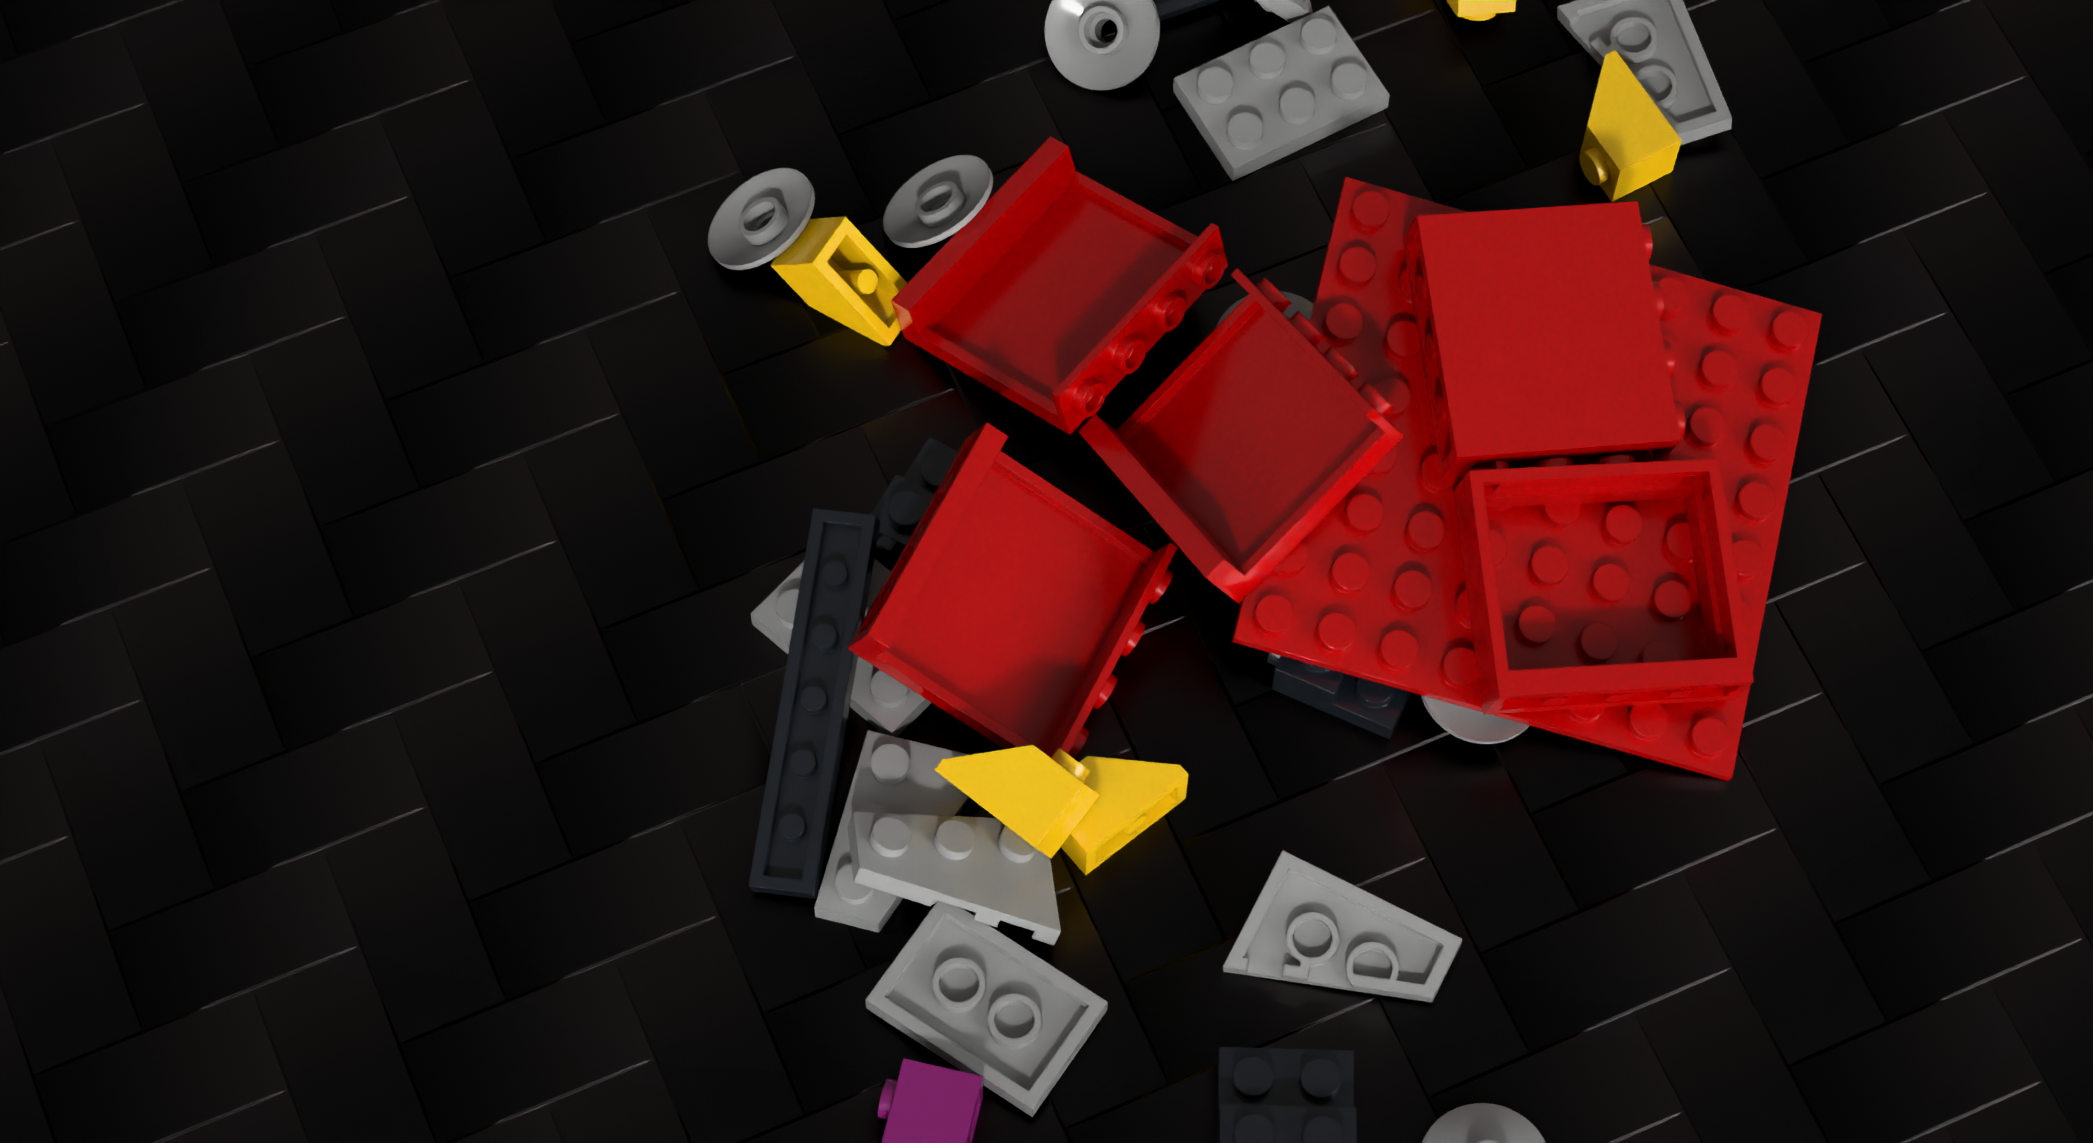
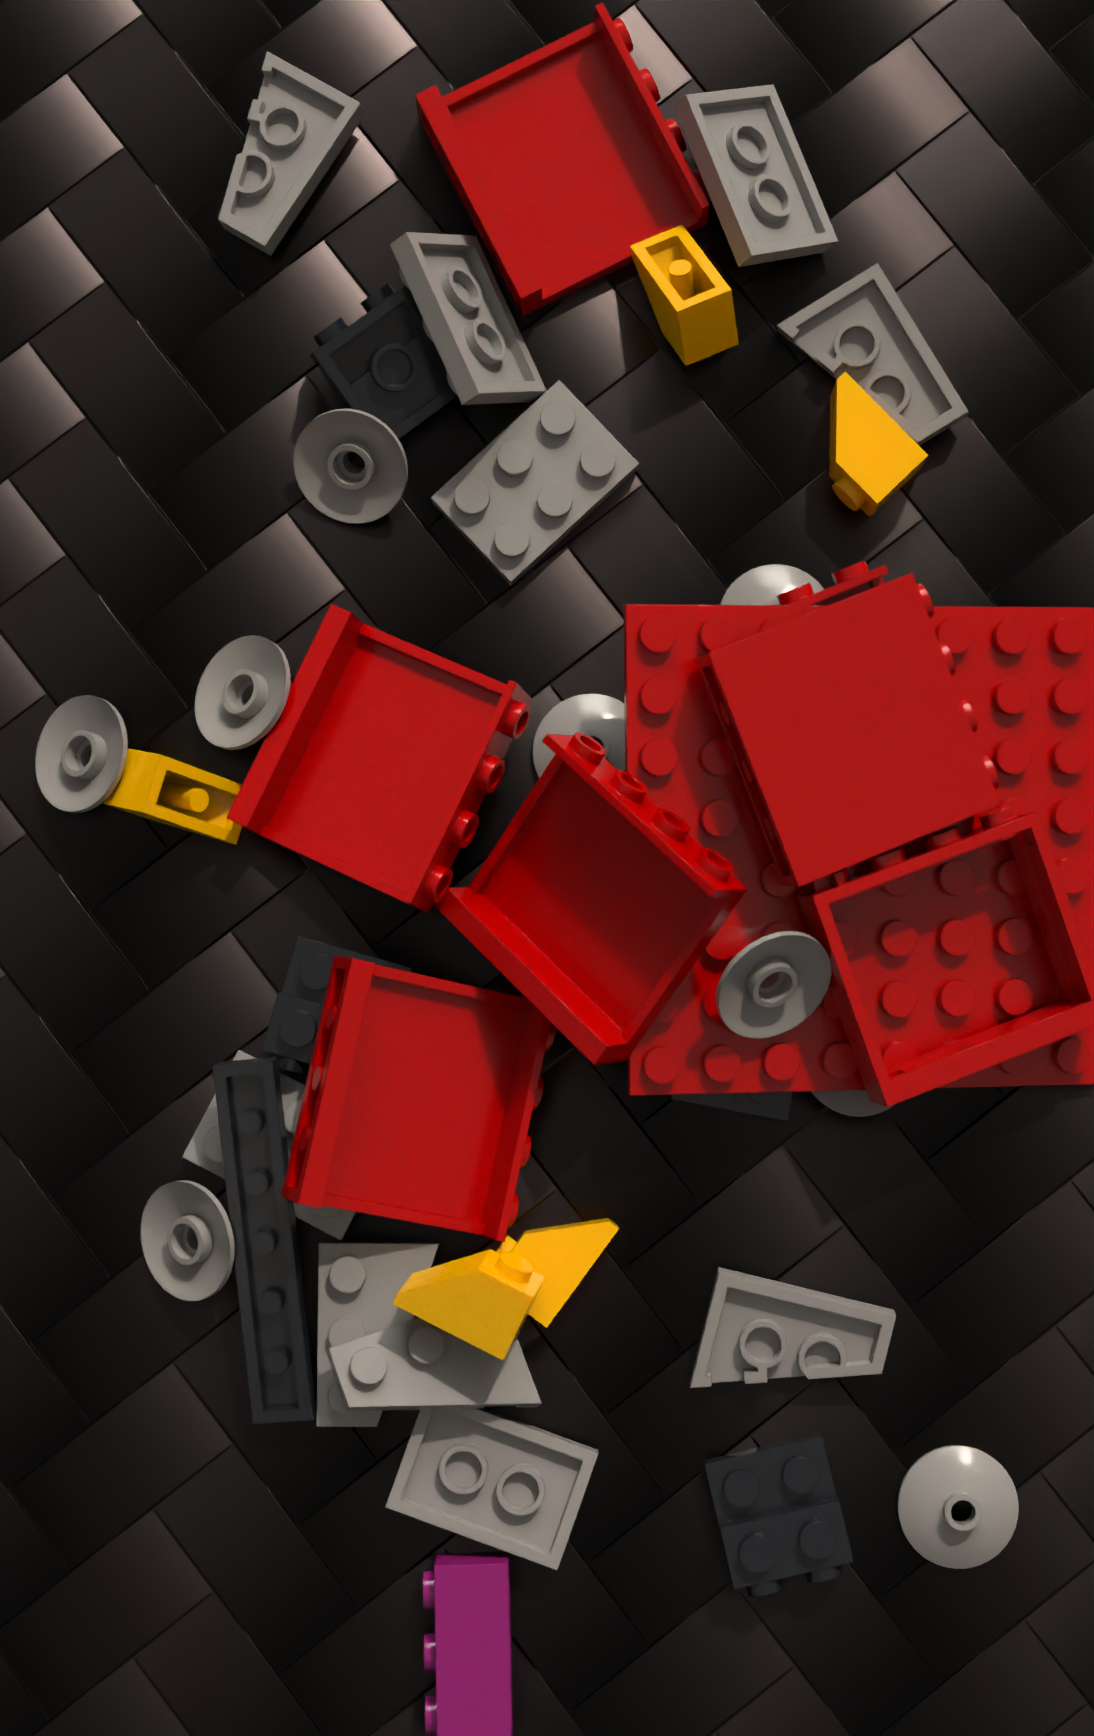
camera: 10 degrees left, 20 degrees up
none -> light grey dish [140,1180,235,1301]
none -> light grey dish [716,931,831,1039]

